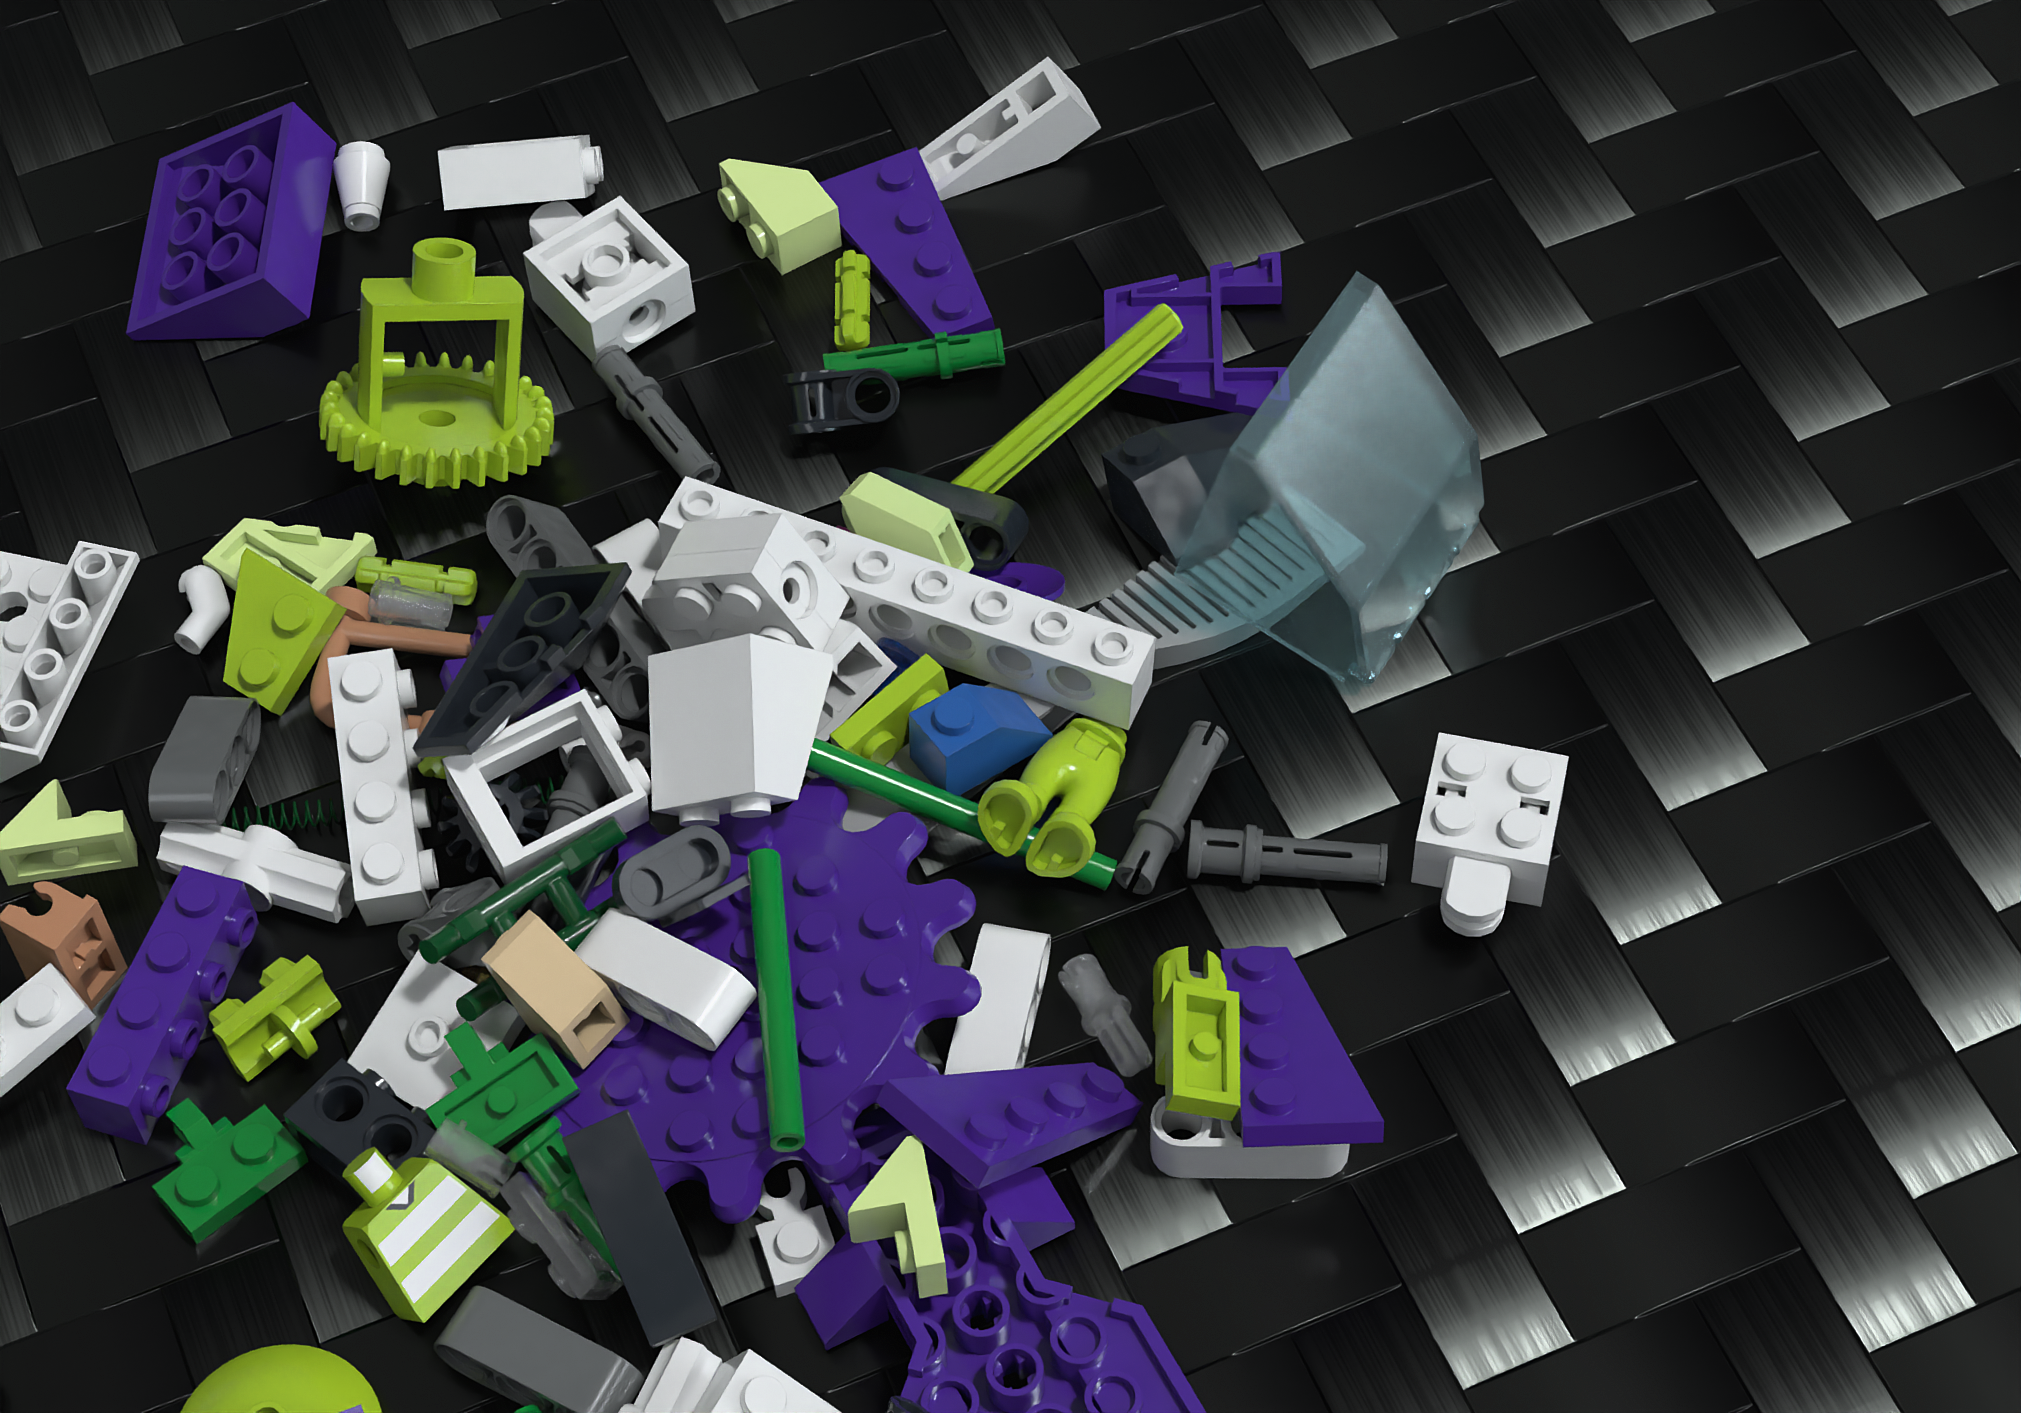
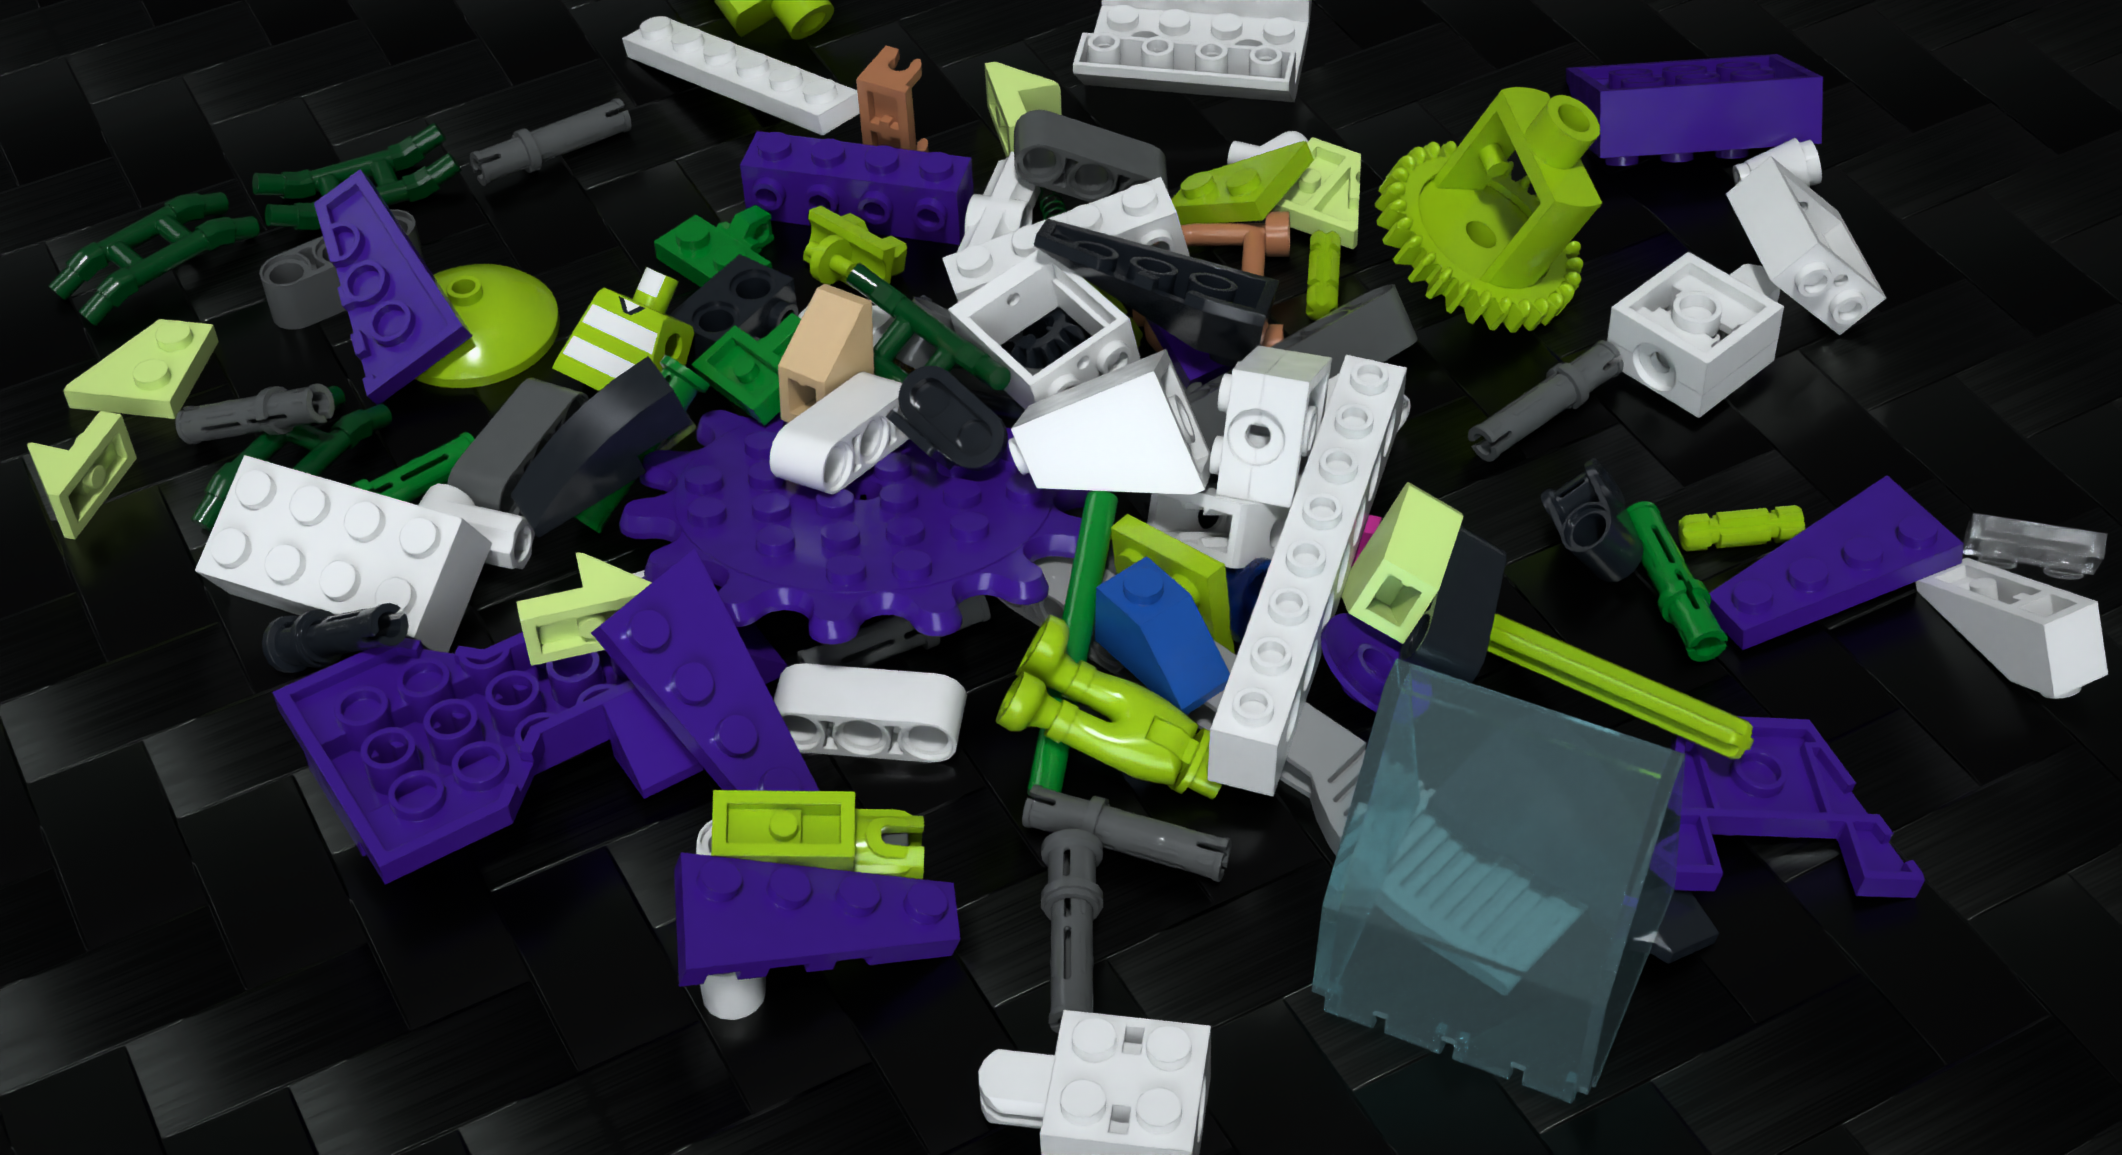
camera: 85 degrees right, 10 degrees down
clear pin [368,576,453,631] -> none
clear pin [423,1118,517,1199] -> none
yellowish green slope [717,159,842,275] -> none
green piece [747,848,806,1152] -> none
clear axle [1058,954,1153,1077] -> none
none -> clear plate [1963,513,2107,580]

